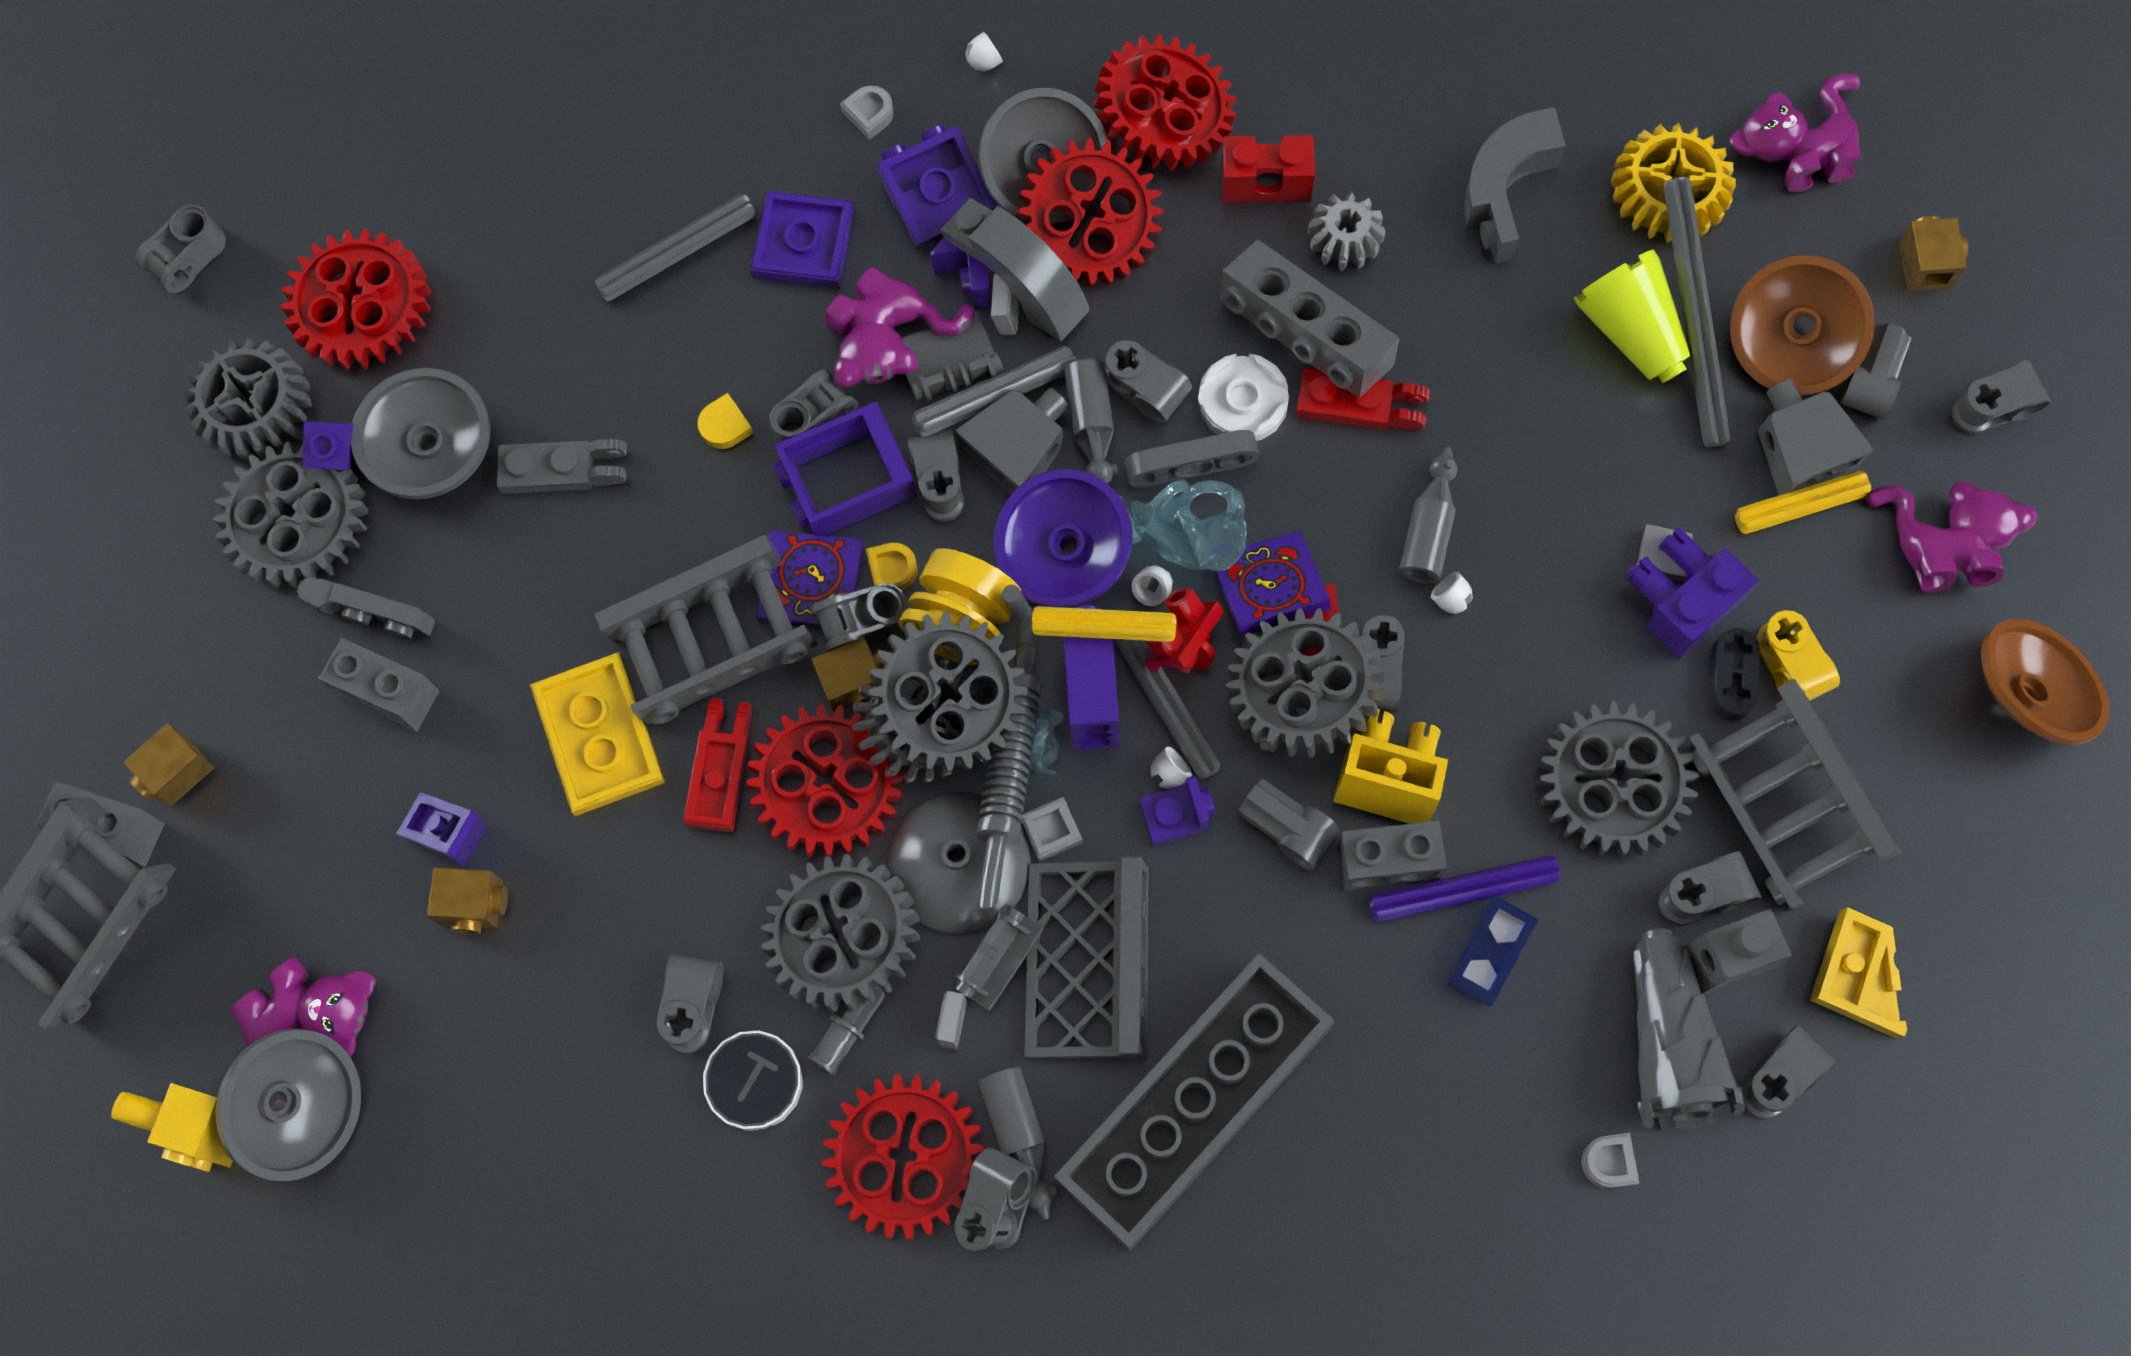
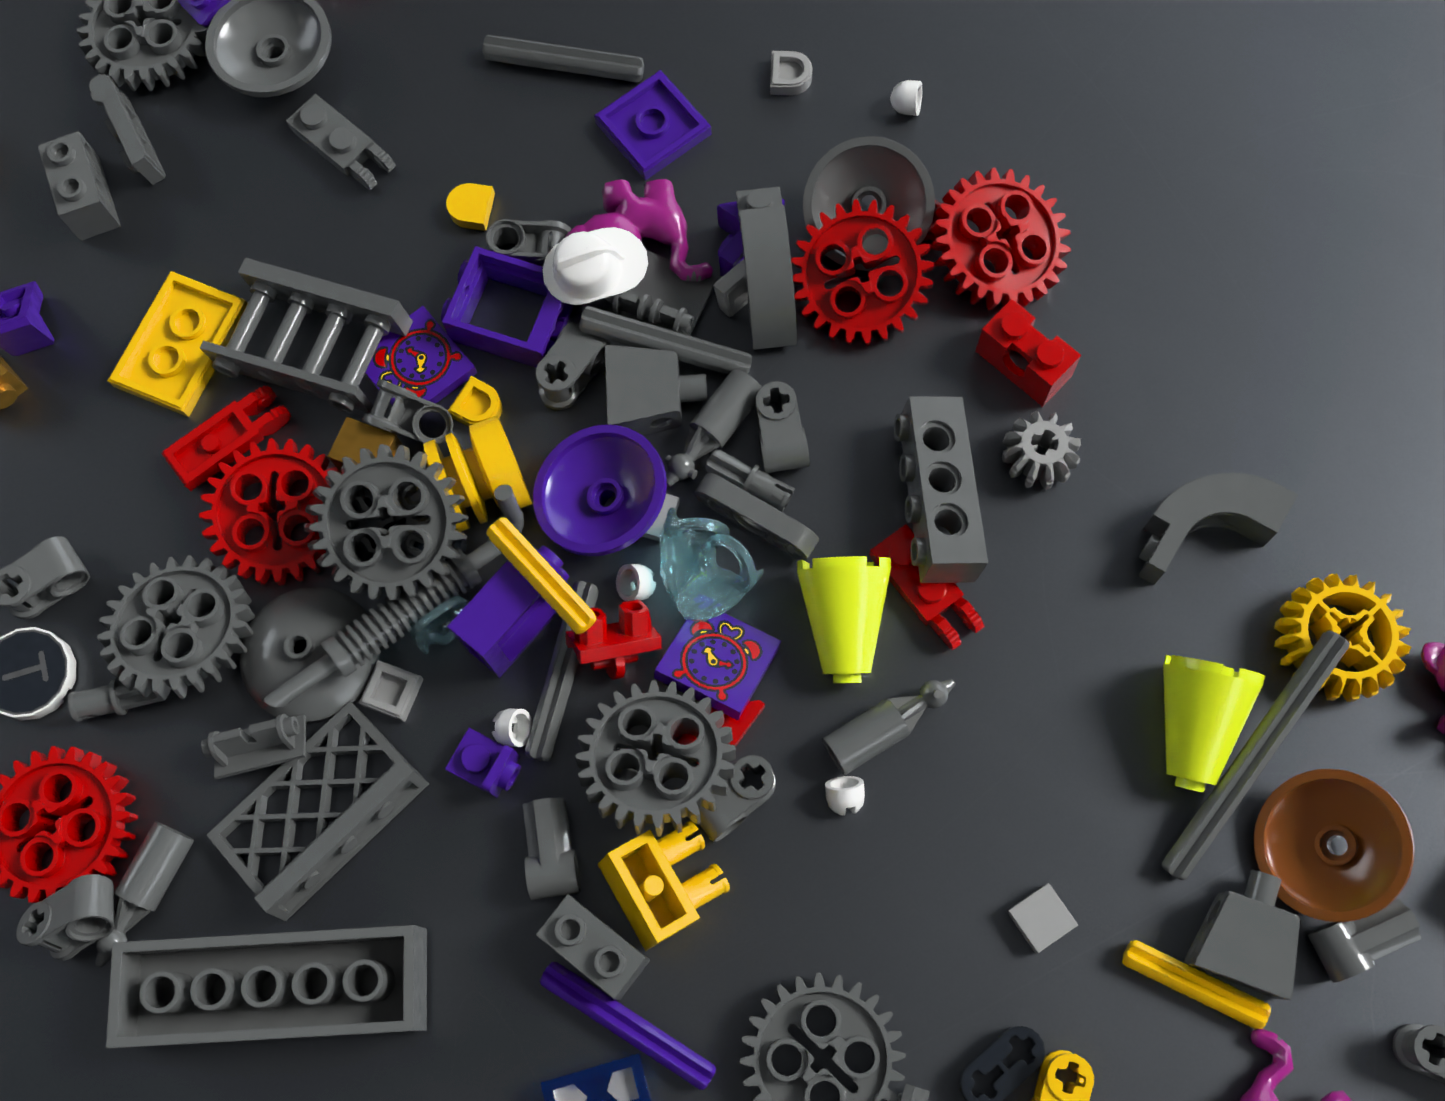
camera: 45 degrees right, 0 degrees up
dark purple plate [875,124,997,247] -> none
light grey tile [935,991,967,1050] -> none
white tile [1198,354,1289,441] -> none
dark purple brick [1624,526,1760,659] -> none
none -> white piece [542,227,648,305]
none -> dark grey axle [705,450,795,512]
none -> neon yellow cone [797,556,891,683]

